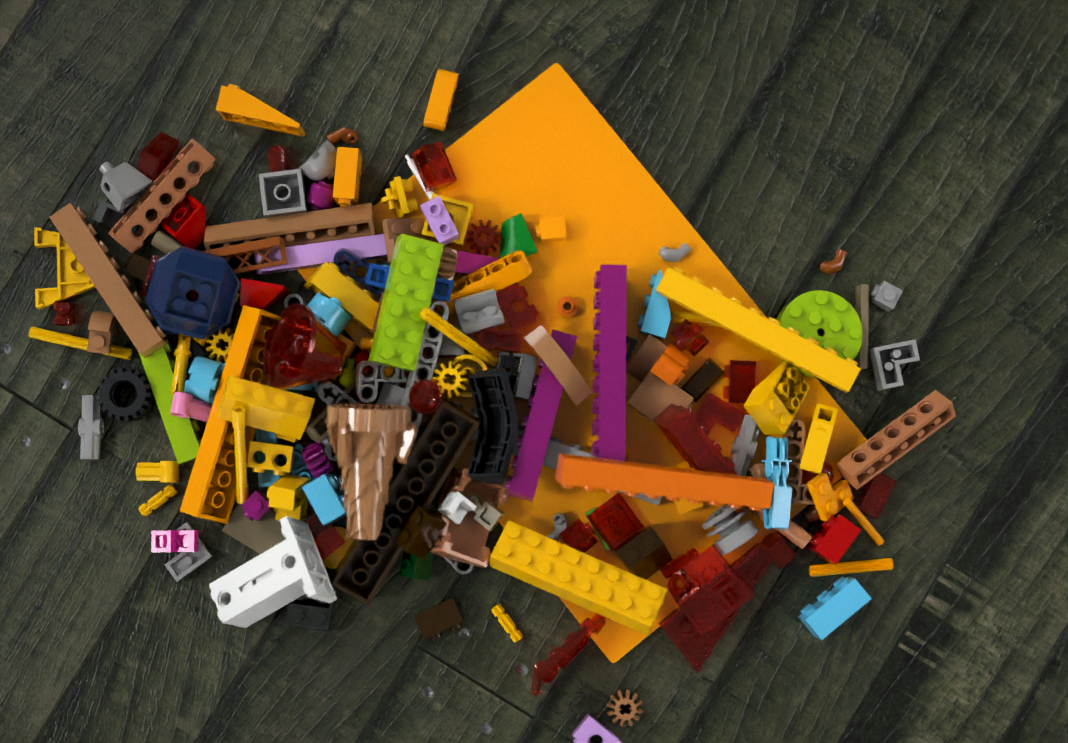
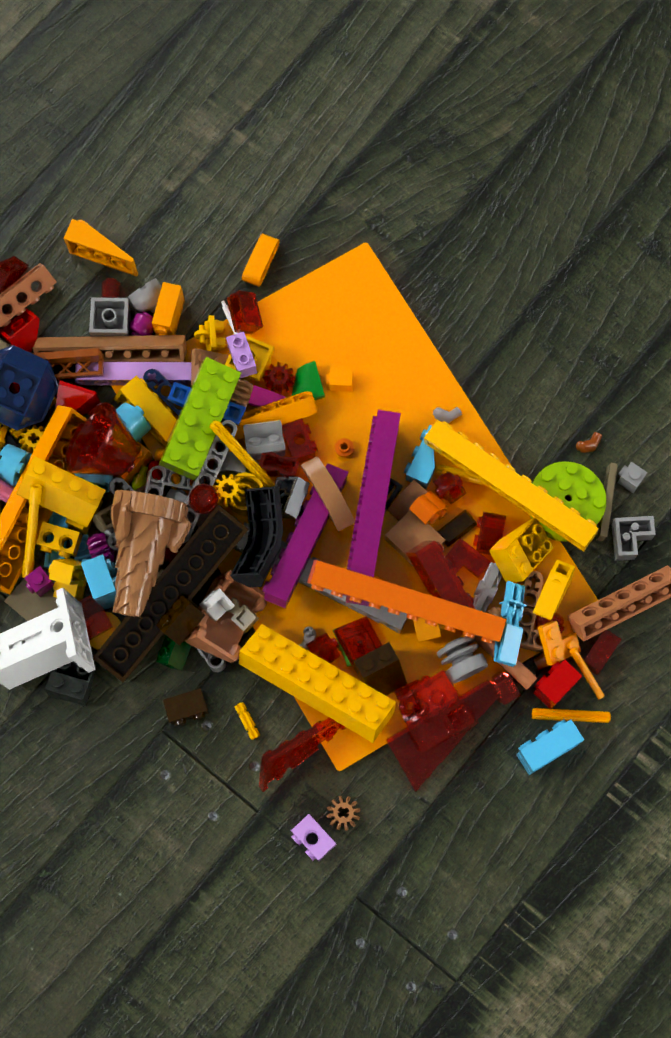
camera: 15 degrees right, 10 degrees down
dark orange arm [327,127,358,144] -> none

